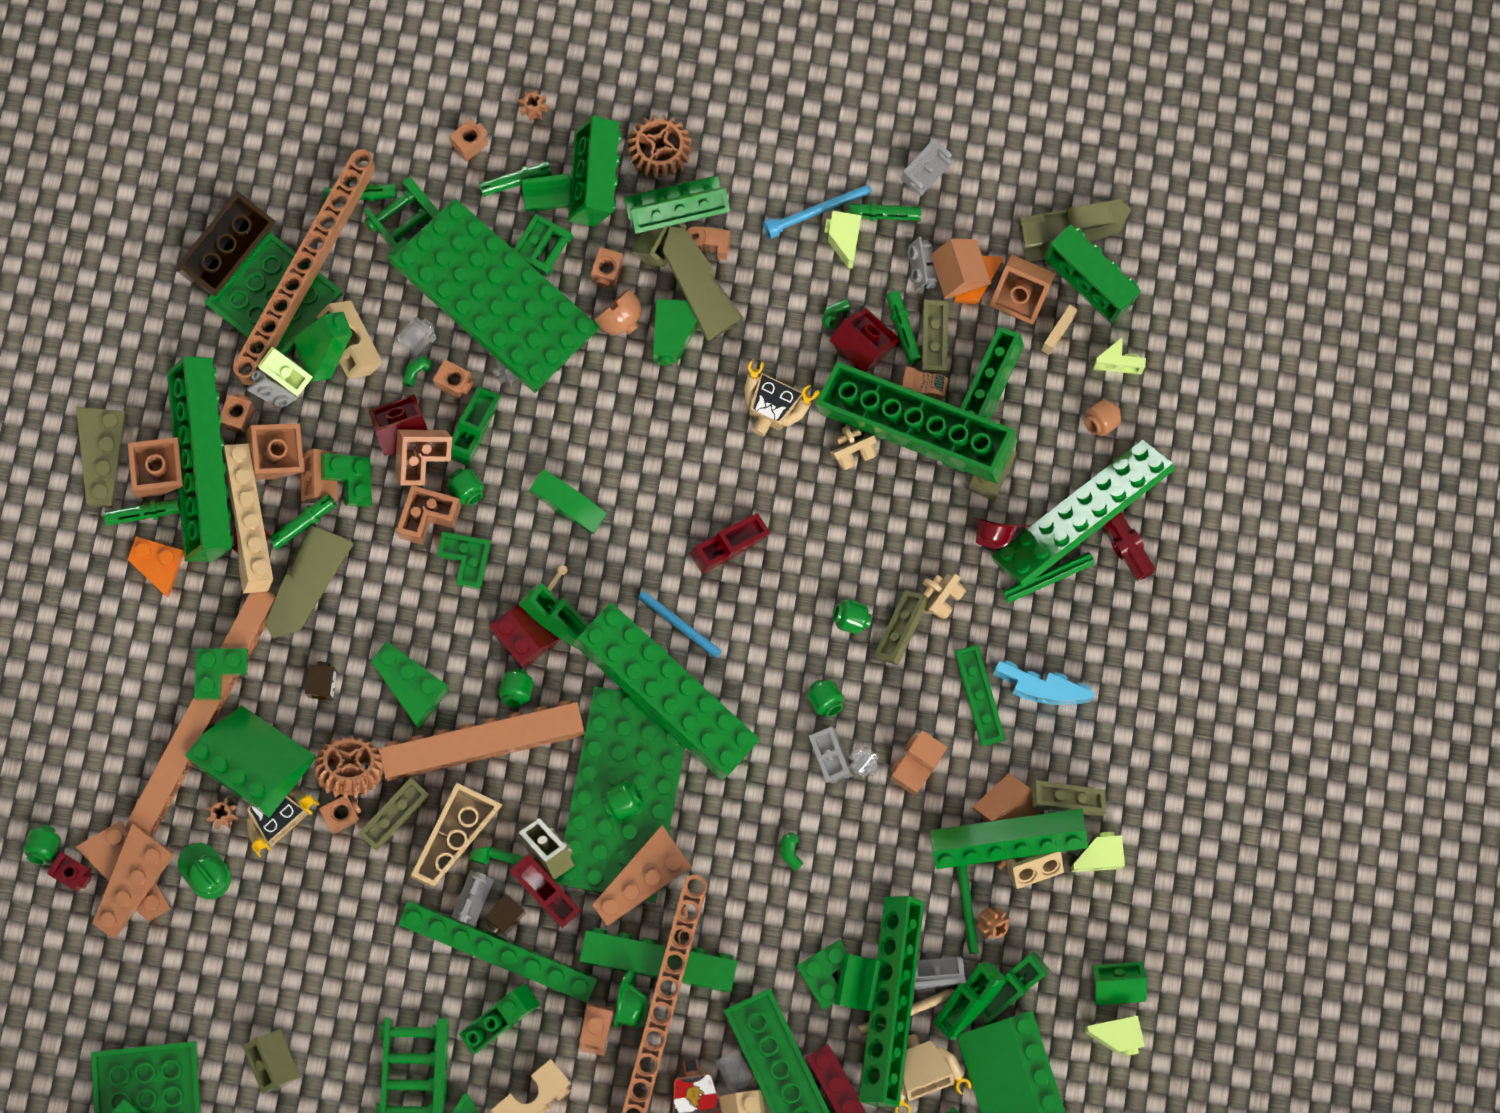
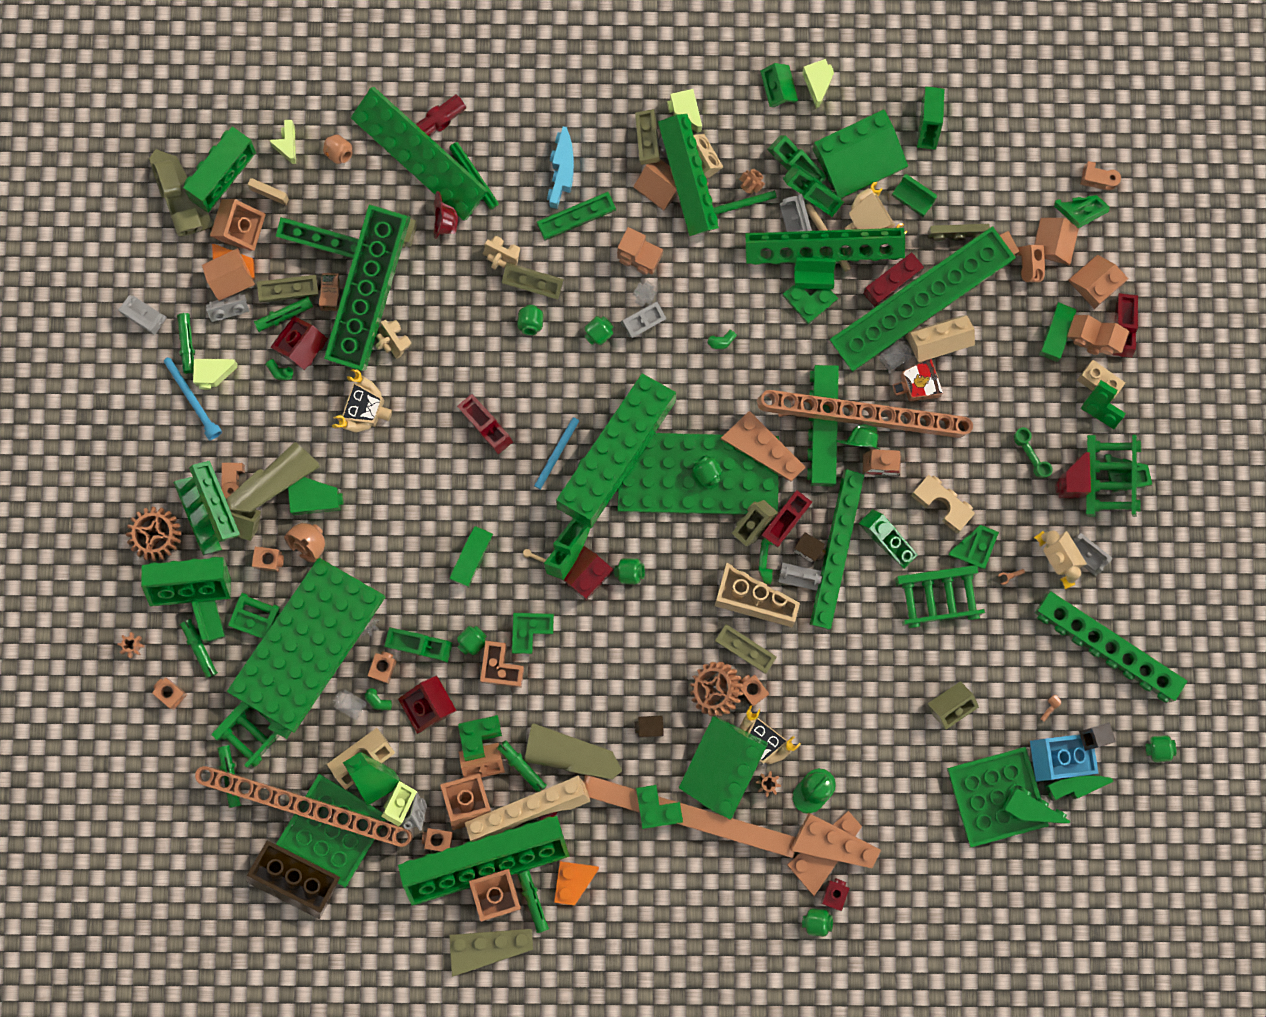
camera: 100 degrees left, 5 degrees up
green wedge [371,641,449,730] -> none
nougat brick [379,700,585,782] -> none
nougat brick [395,430,452,485] -> none

